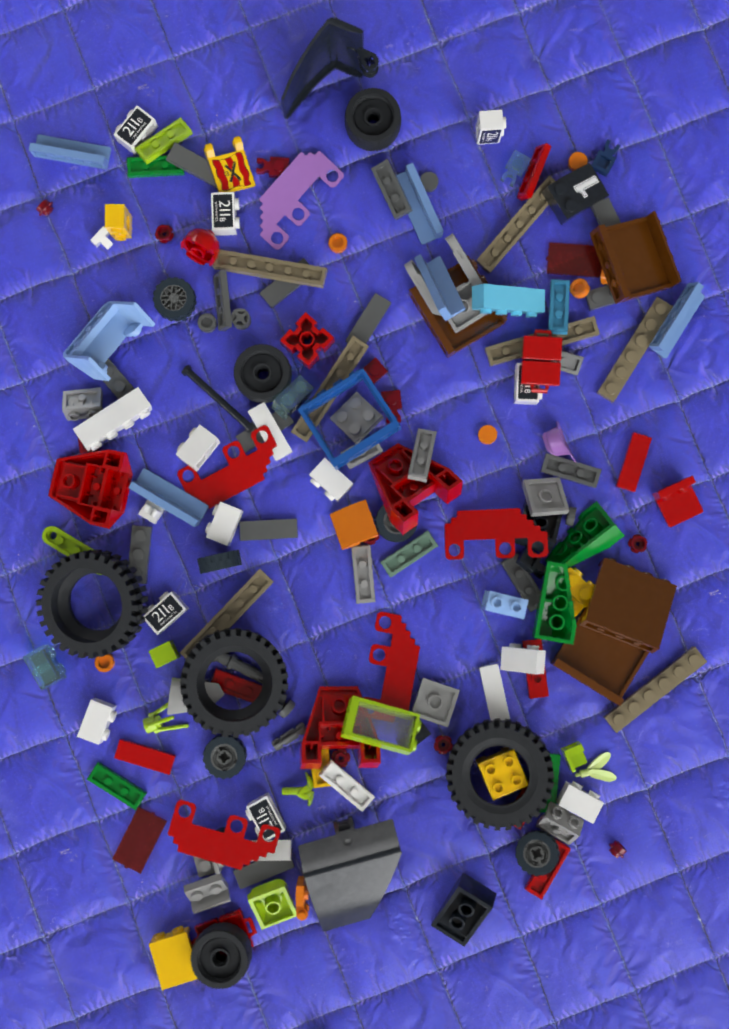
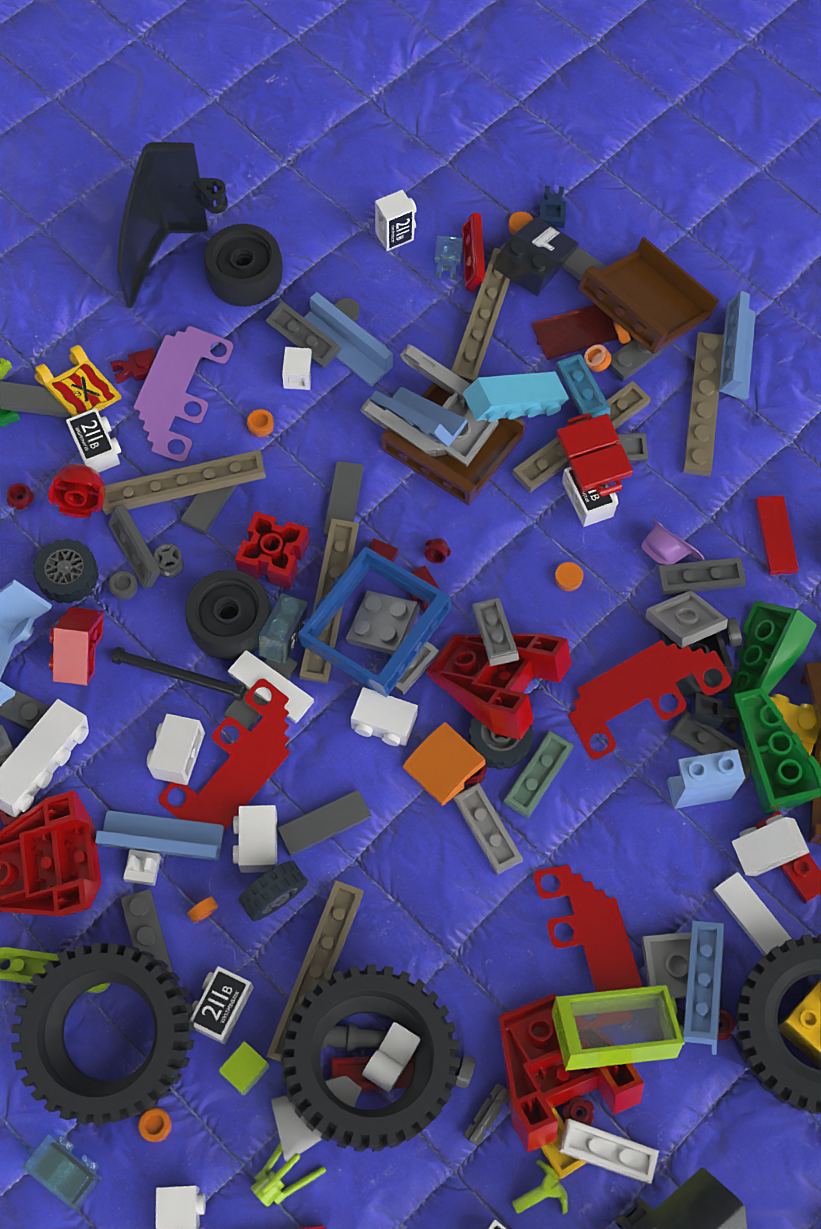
camera: 25 degrees left, 20 degrees down
black wheel [203,734,247,779] -> none
none -> brick [49,607,104,685]
none -> orange tile [187,896,218,923]
none -> white panel [282,347,312,390]
none -> white panel [362,1022,421,1093]
none -> dark red plate [424,538,451,564]
none -> medium blue panel [683,921,724,1055]

